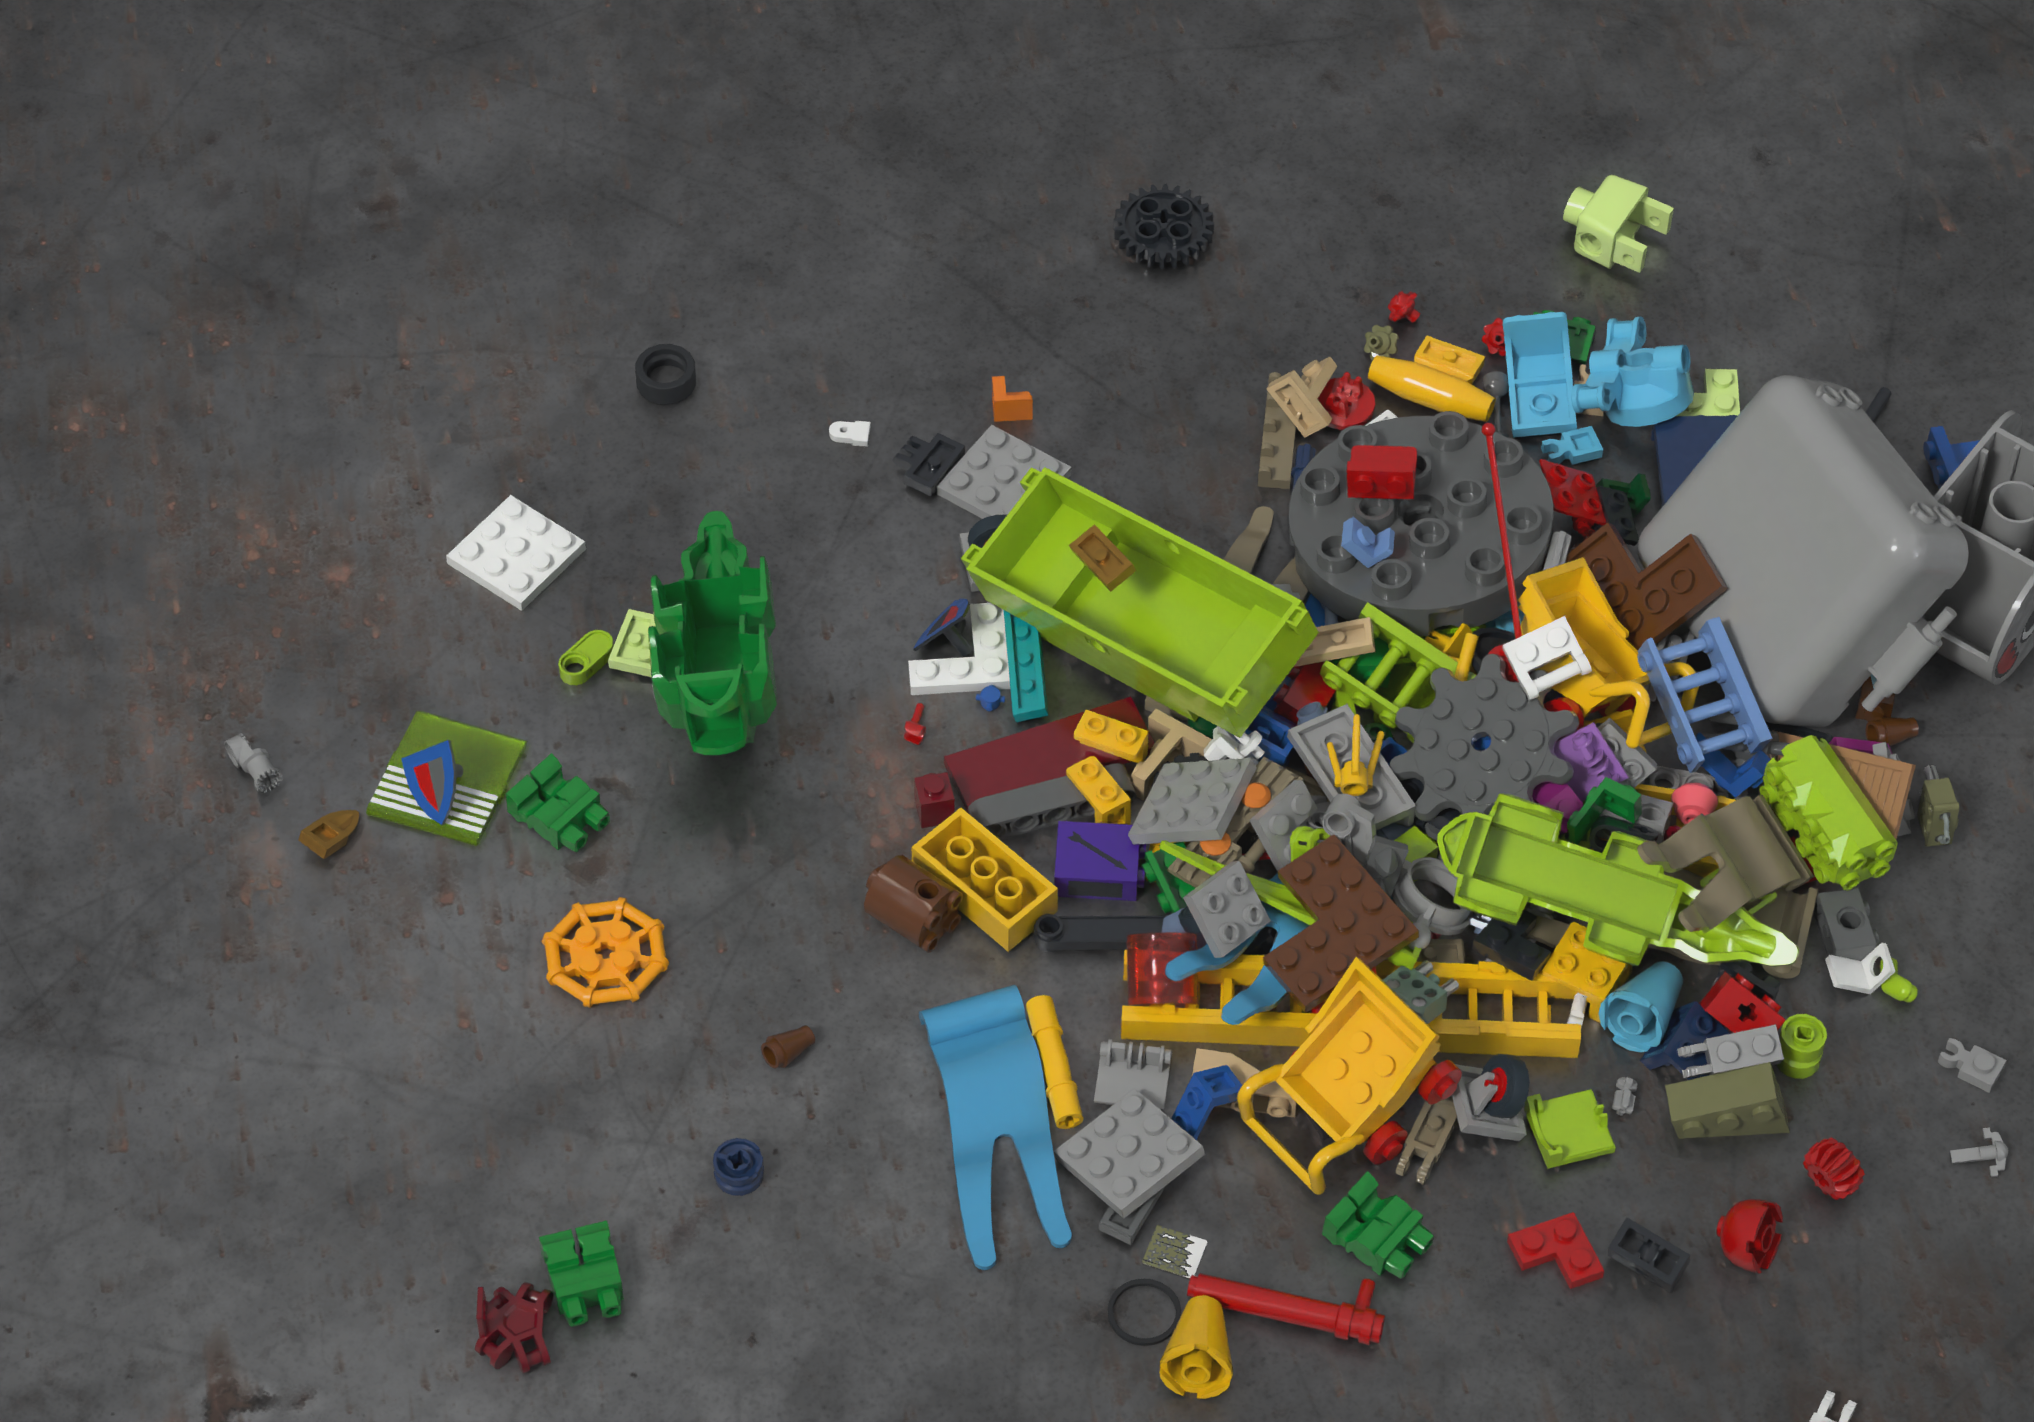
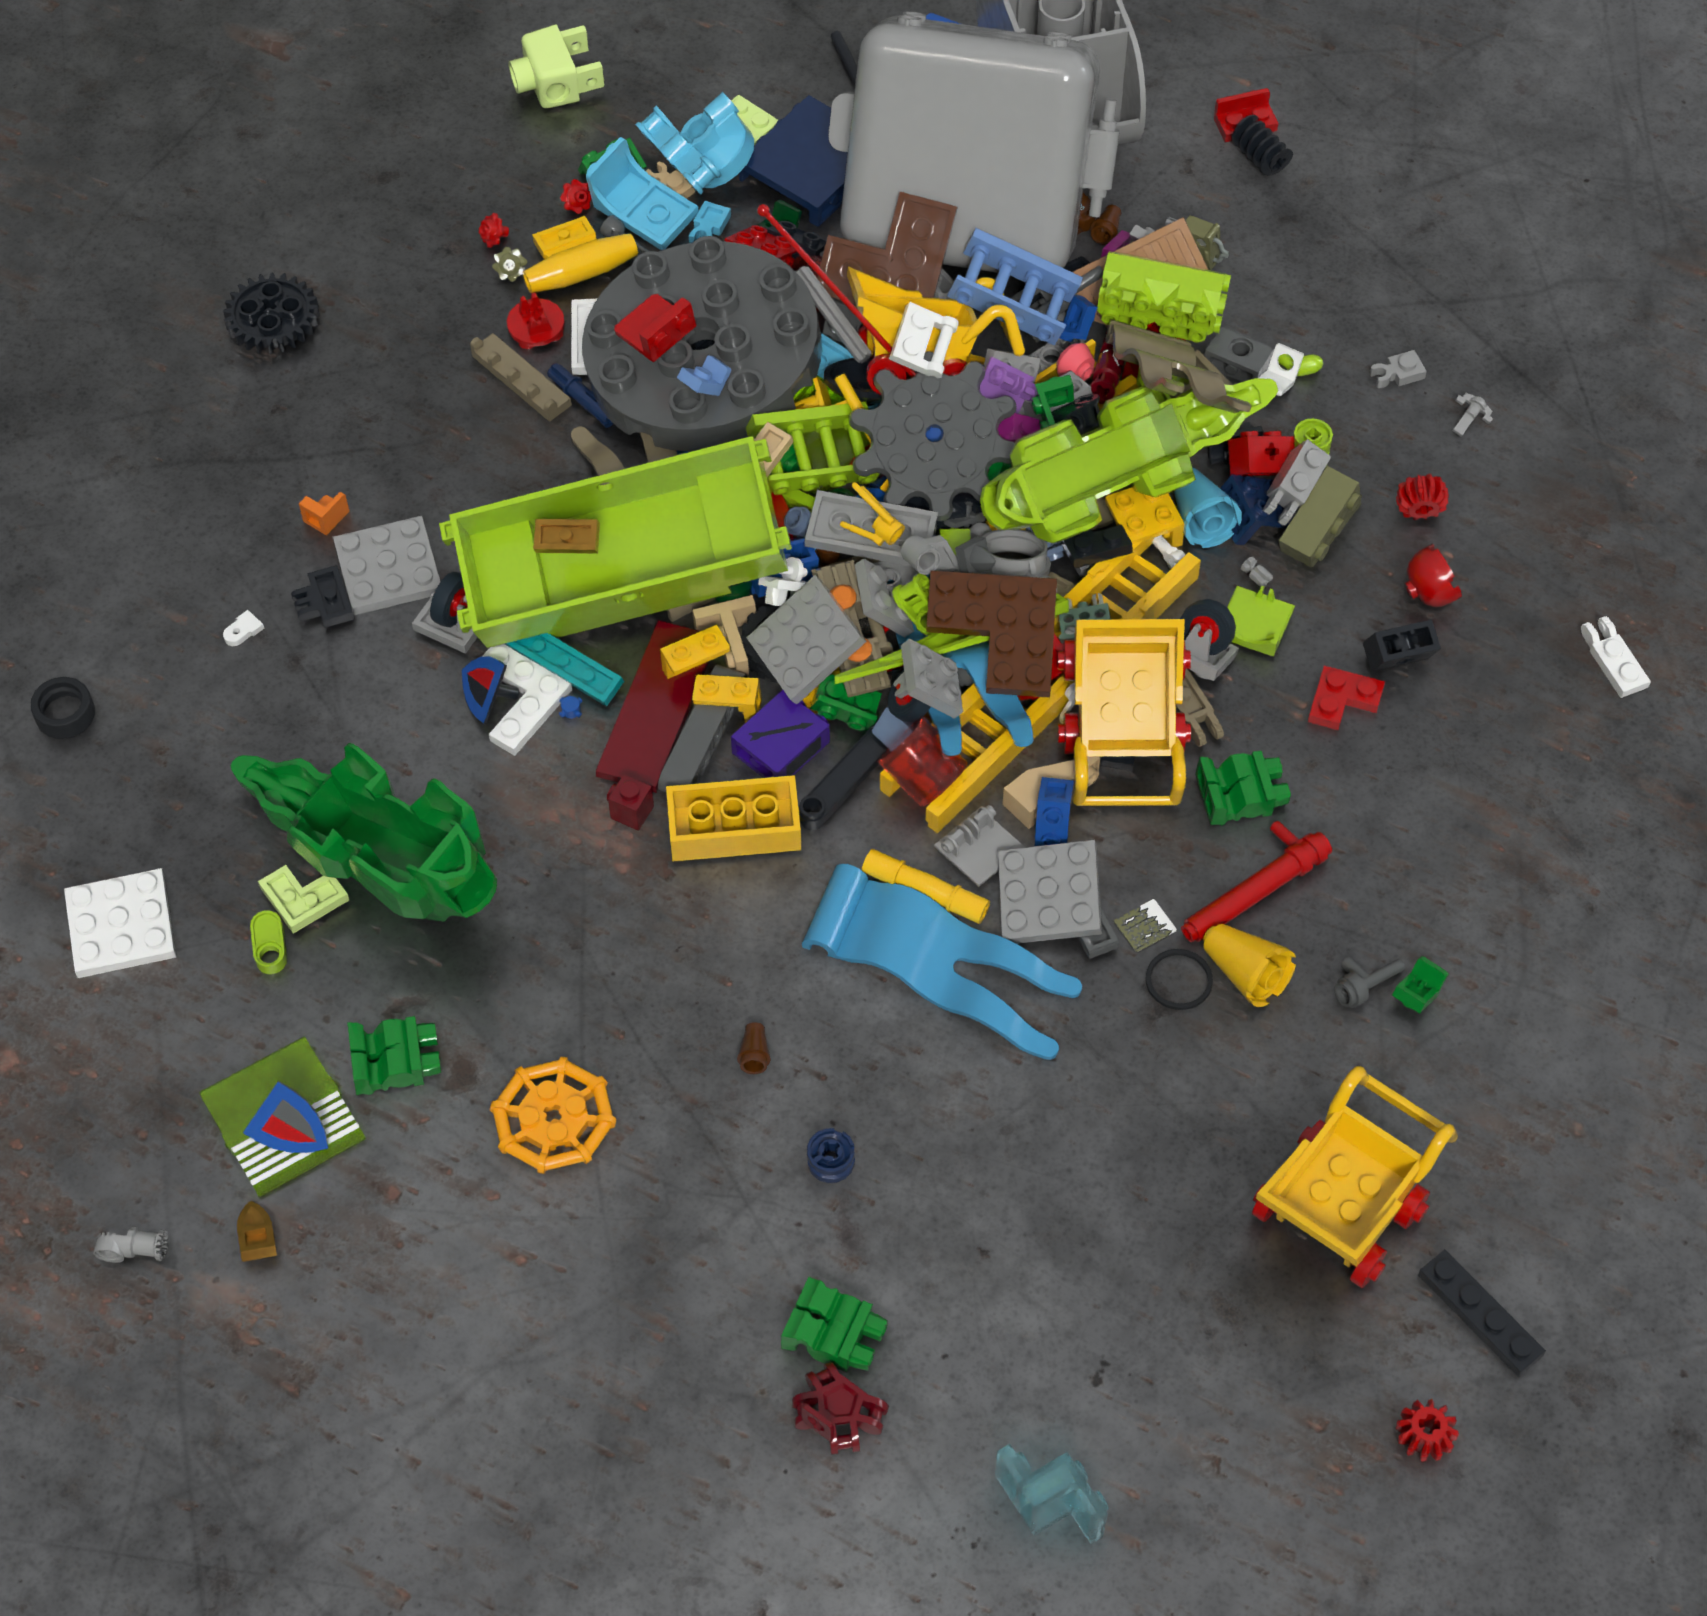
camera: 50 degrees left, 5 degrees up
reddish brown cylinder [864,855,964,953] -> none
red hand [904,703,926,745] -> none
tan bracket [1267,357,1337,438] -> none

